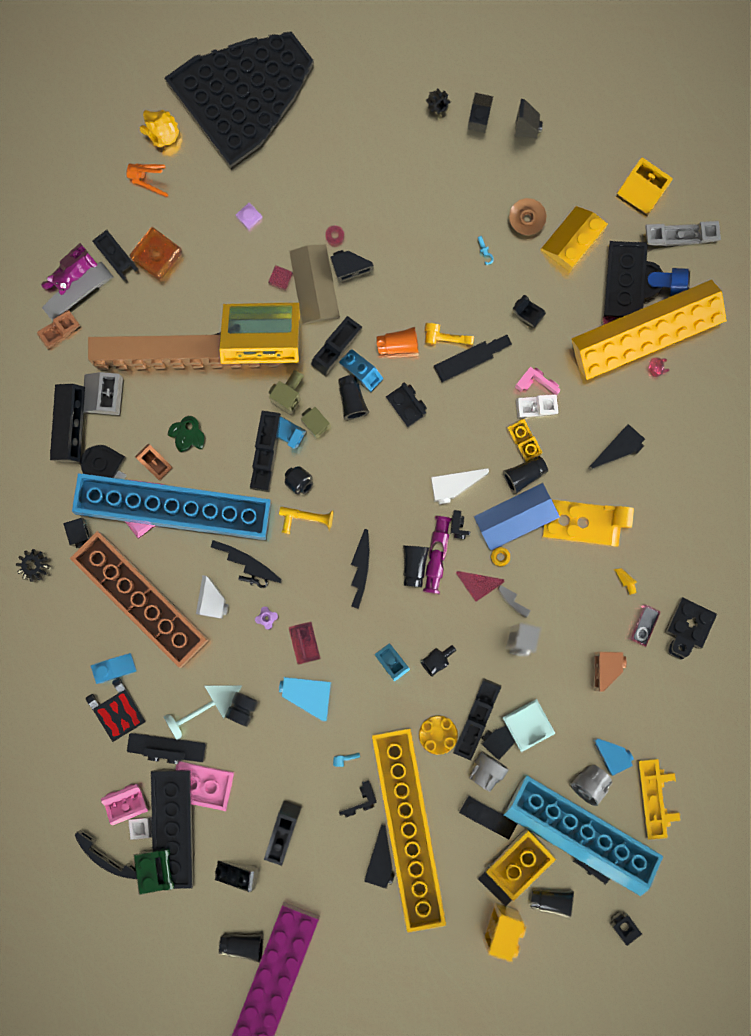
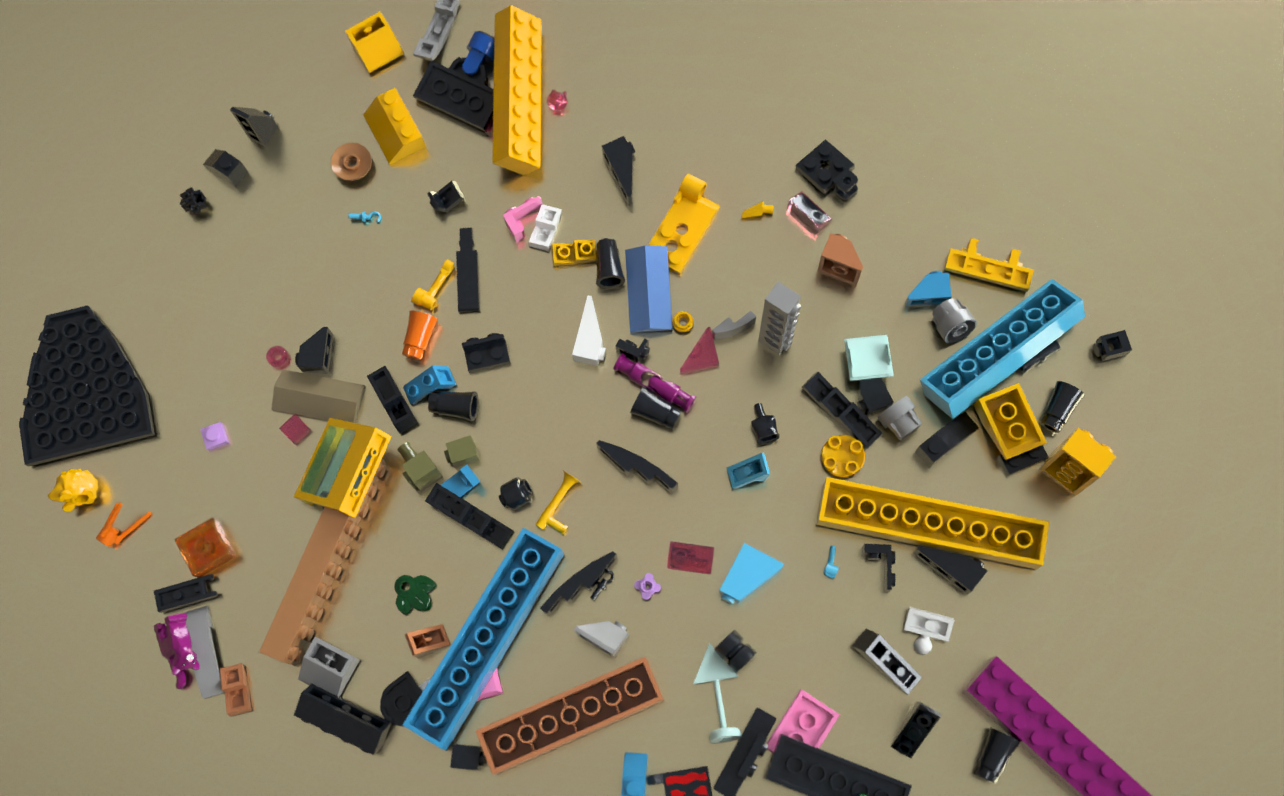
camera: 65 degrees left, 10 degrees down
none -> white plate [904,606,954,655]

